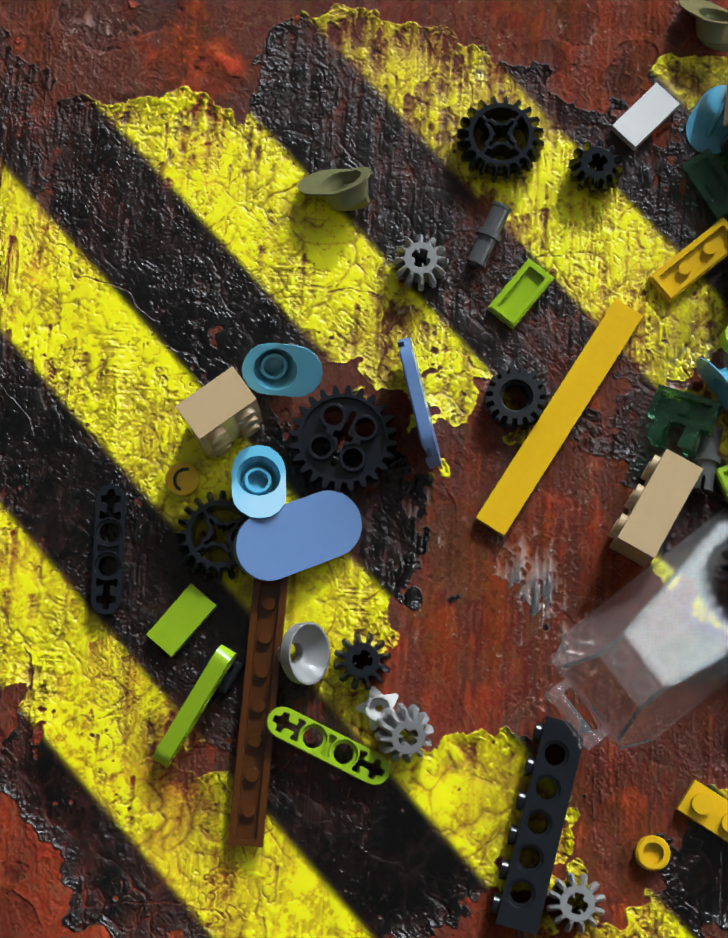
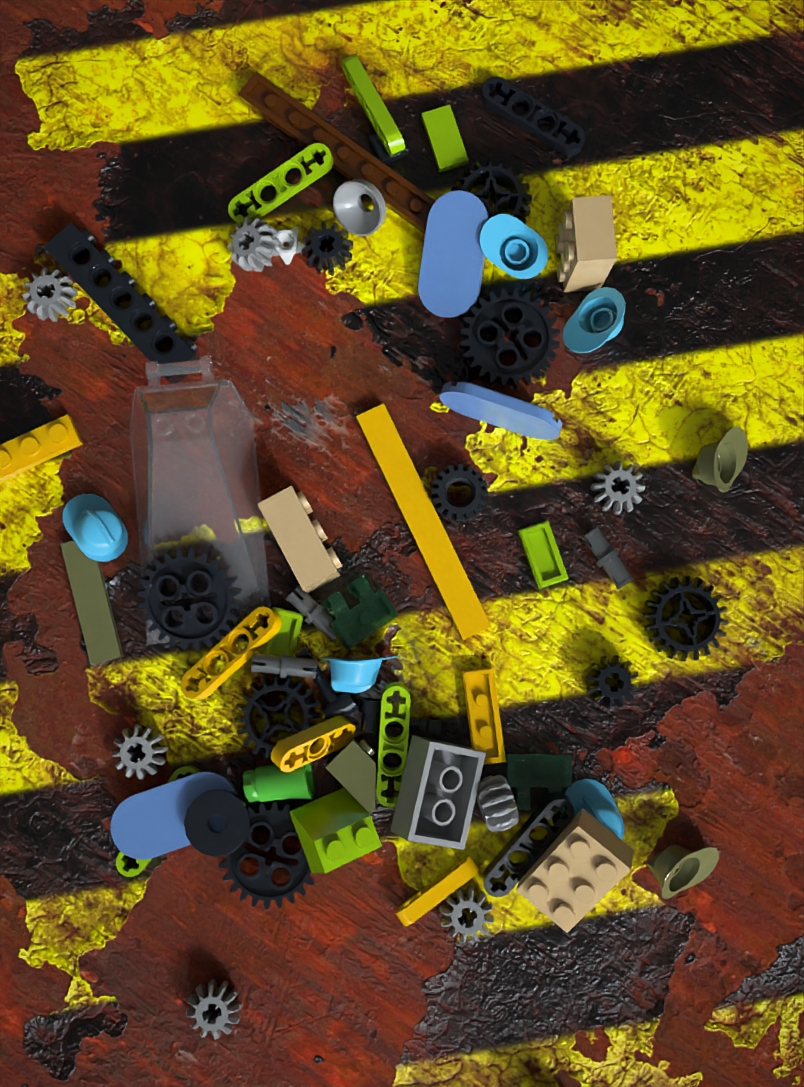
camera: 120 degrees right, 5 degrees up
yellow tile [166,462,200,497] -> none
white tile [611,82,680,151] -> none
yellow tile [634,835,671,871] -> none

